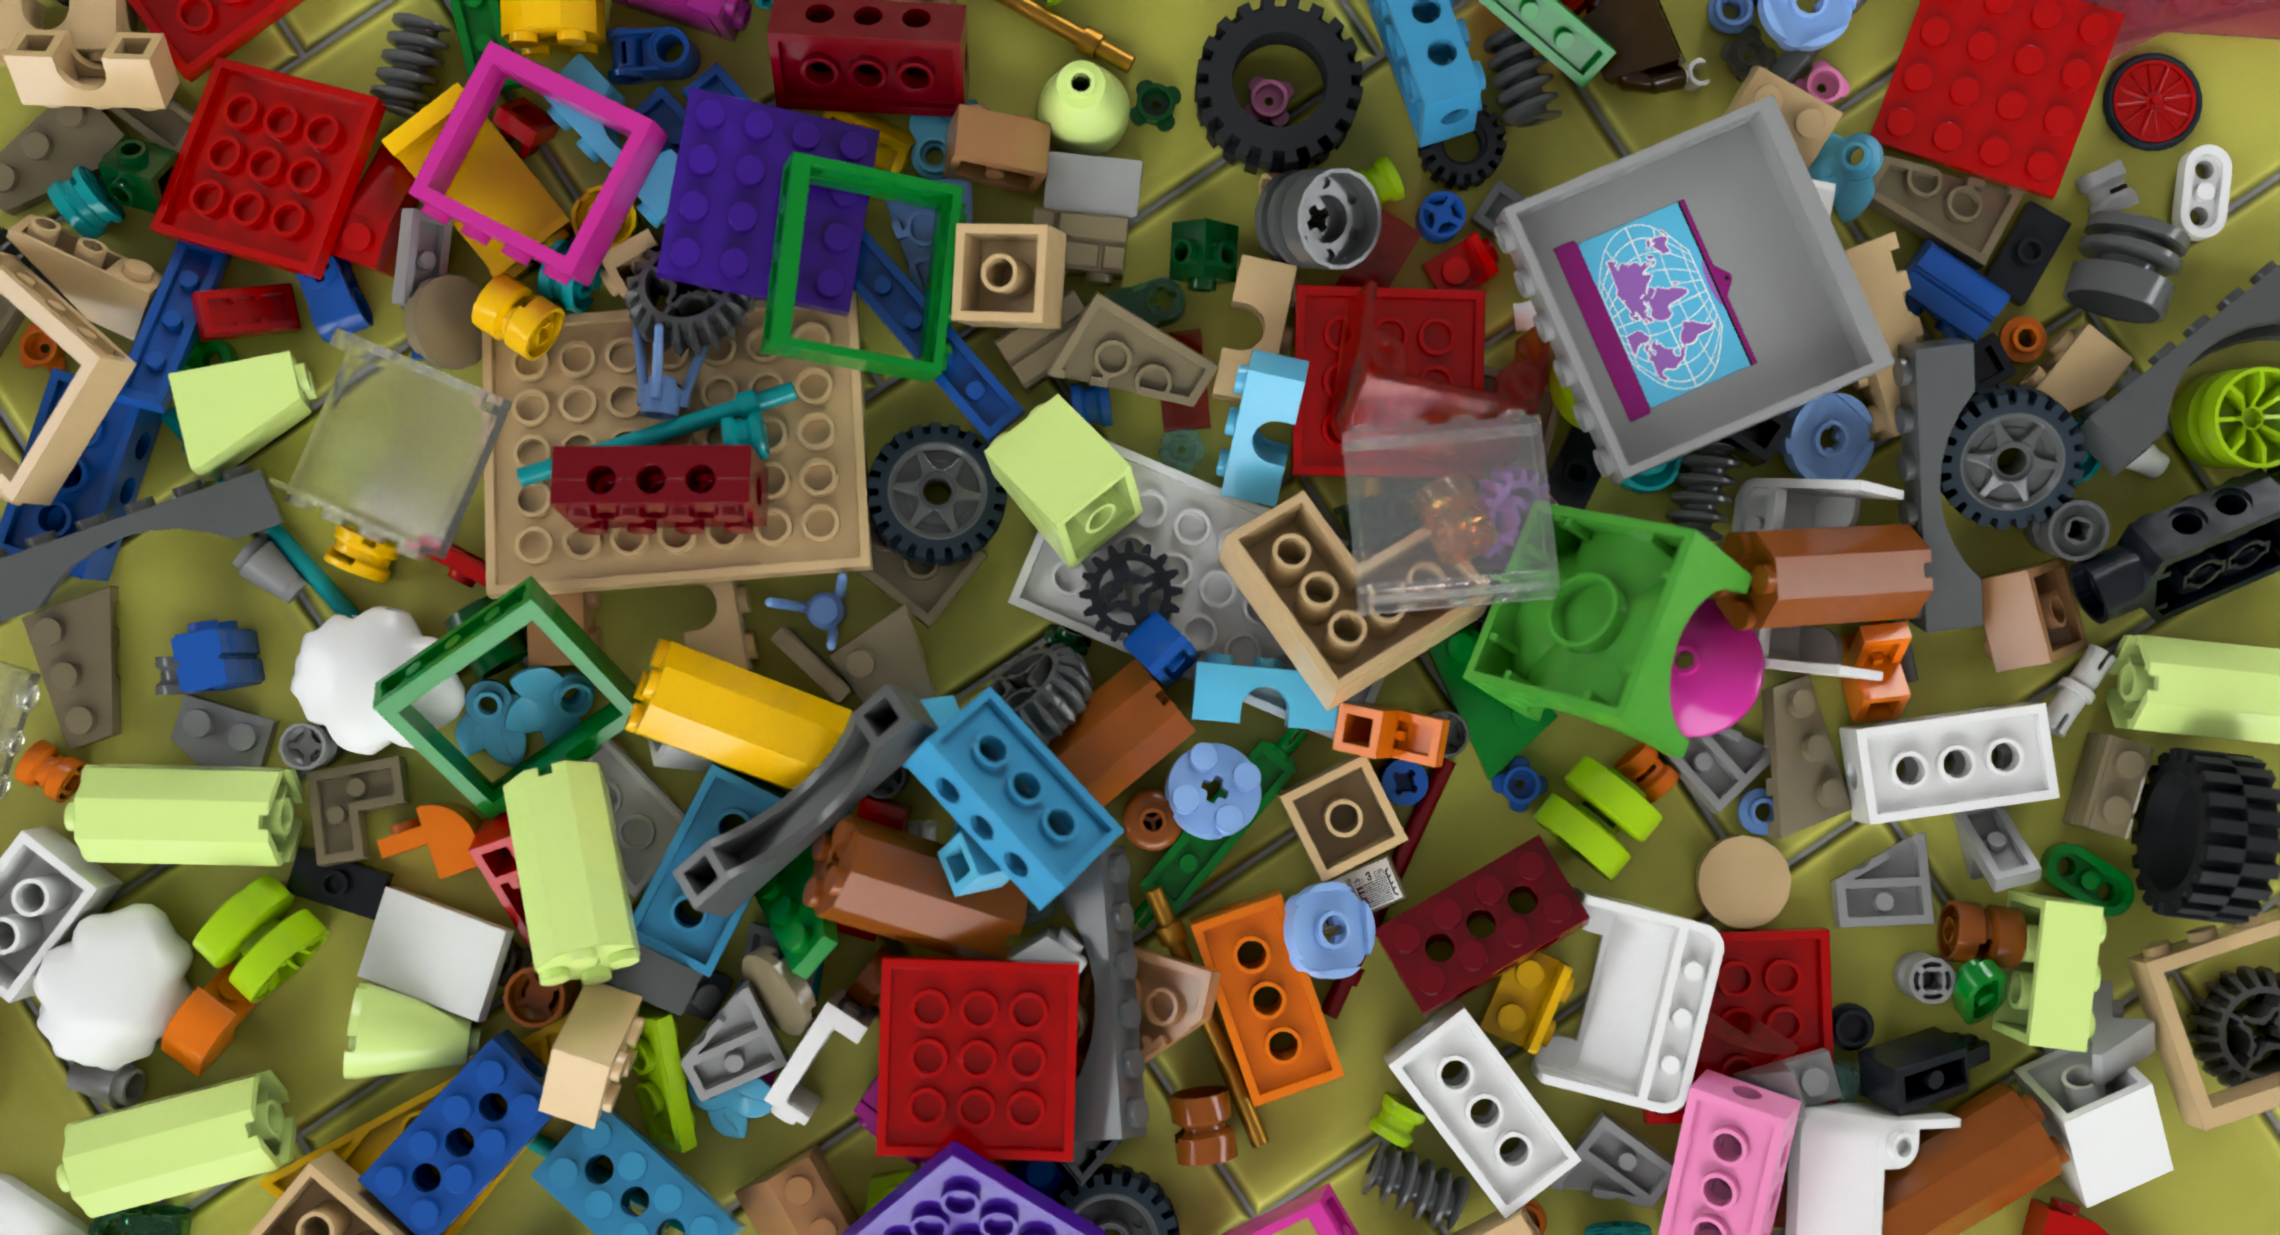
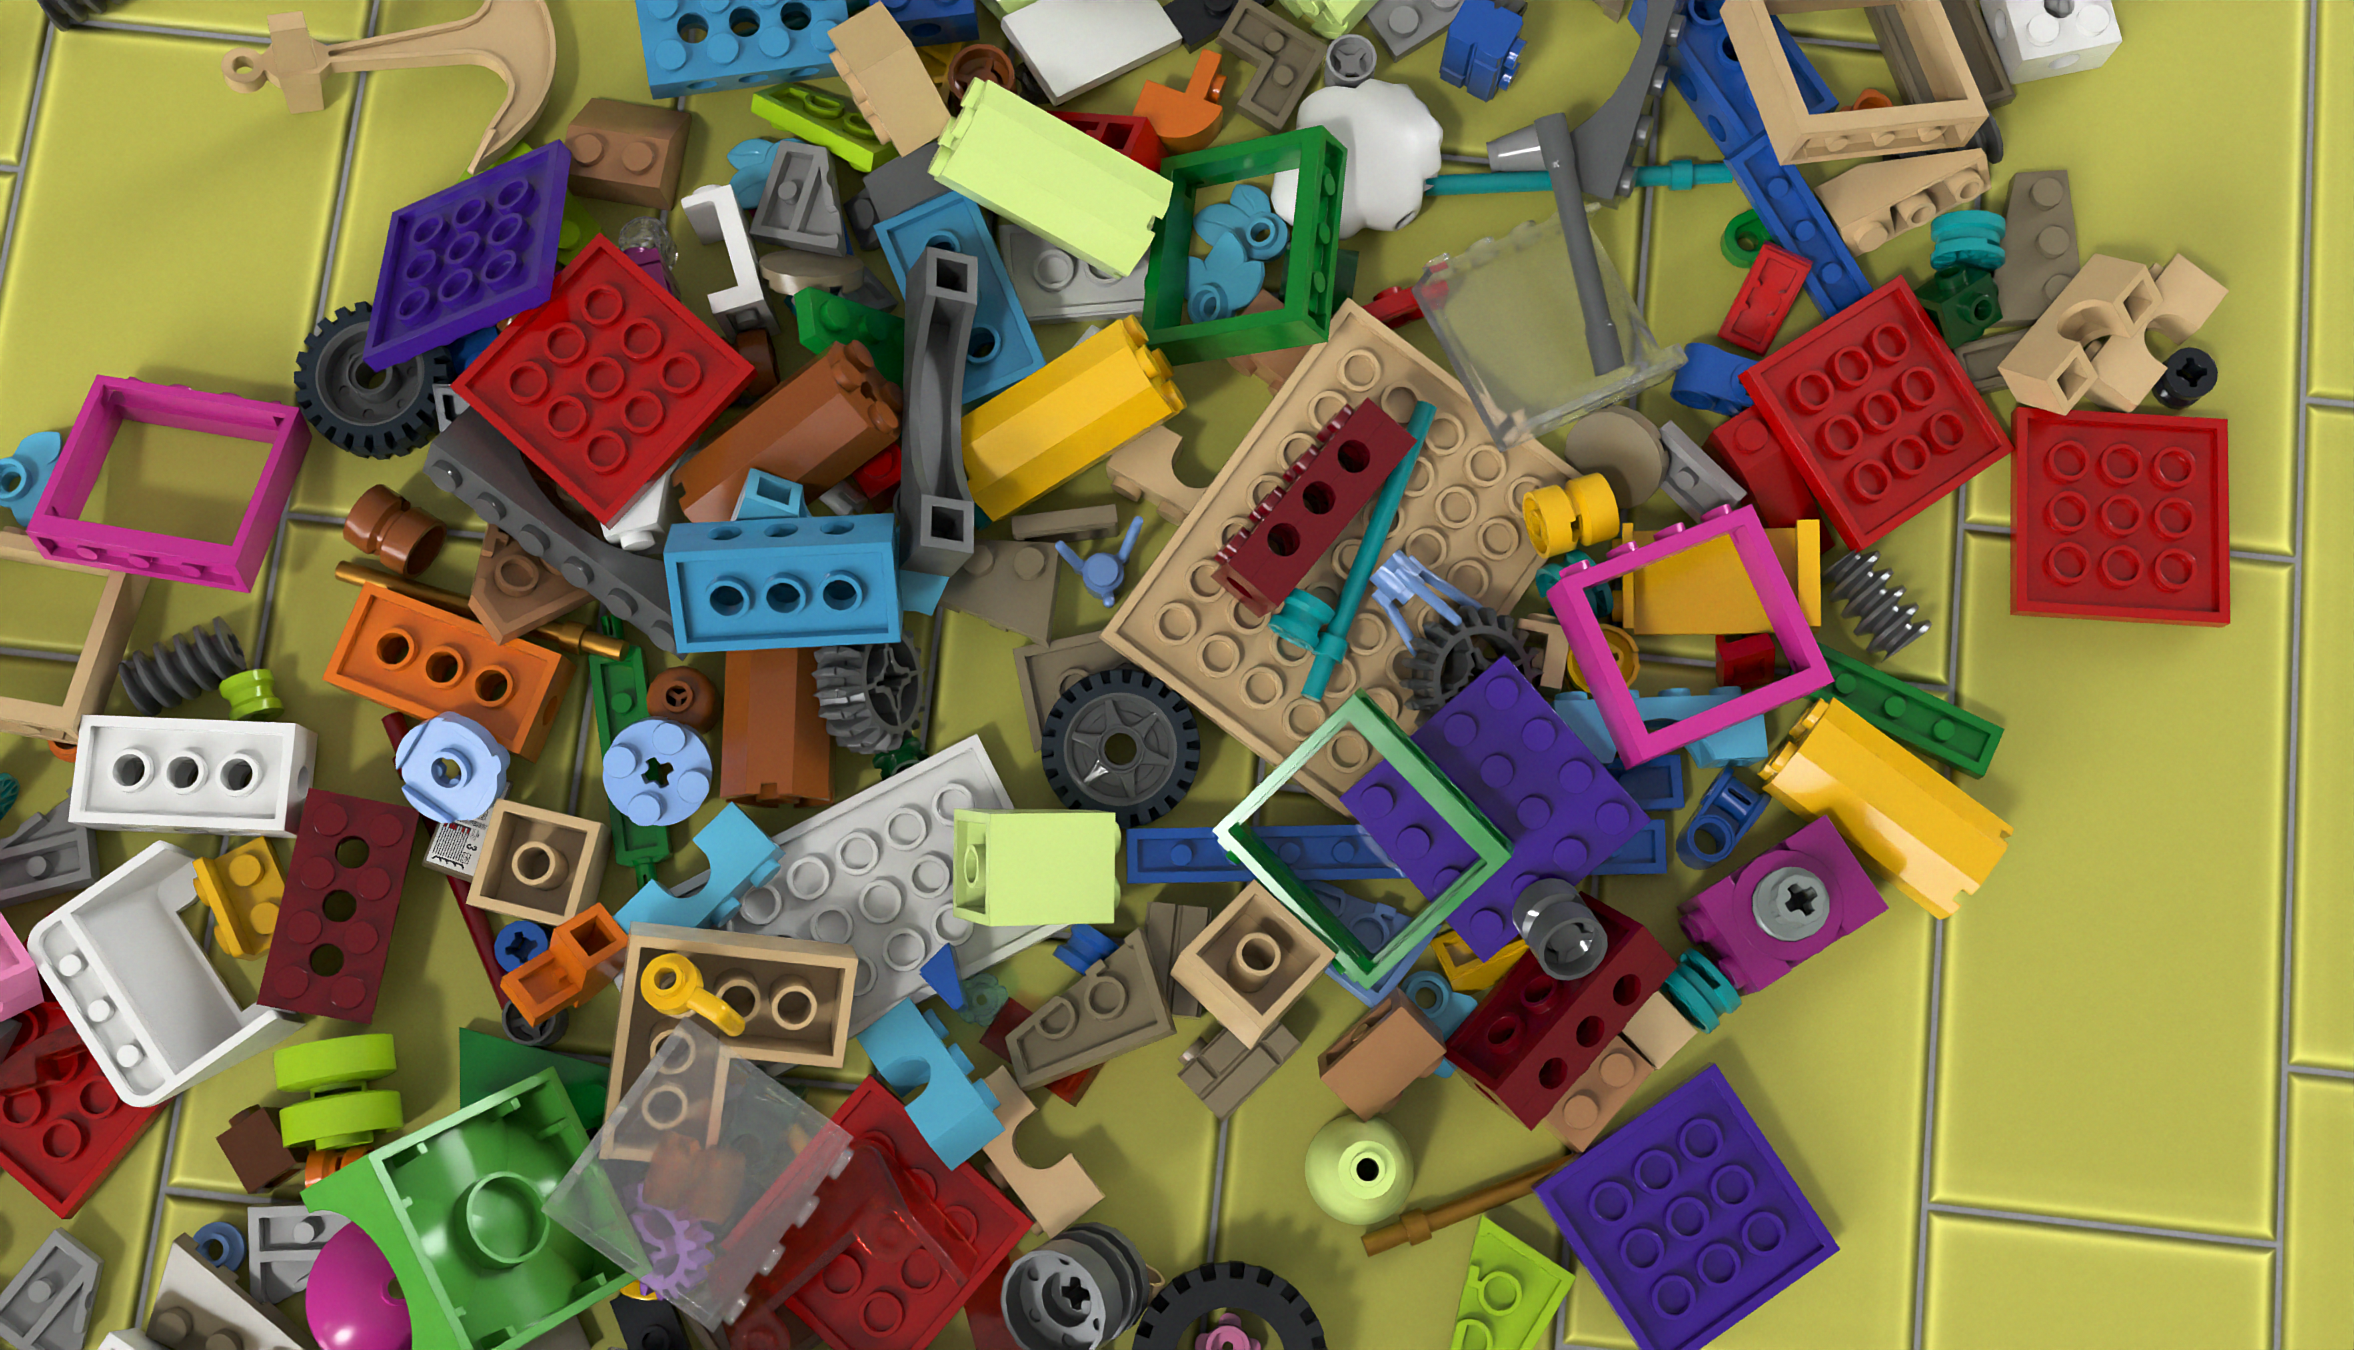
camera: 130 degrees right, 10 degrees down
yellowish green slope [168,351,318,481] -> none
yellow wheel [323,524,402,584] -> none
light grey panel [1043,151,1143,218] -> none
black gear [1079,541,1183,642] -> none
clear green piece [1103,277,1186,328] -> none
blue slope [1123,611,1201,689] -> none
dark green plate [1130,80,1181,132] -> none
dark green brick [1169,218,1239,292] -> none
blue plate [1491,756,1548,812] -> none
tan tile [1695,834,1792,929] -> none
none -> reddish brown brick [216,1104,309,1194]
none -> clear wheel [618,216,678,270]
none -> yellow plate [640,953,745,1037]
none -> blue slope [919,942,969,1013]
none -> dark grey wheel [1512,878,1608,981]
none -> dark grey piece [1534,113,1626,377]

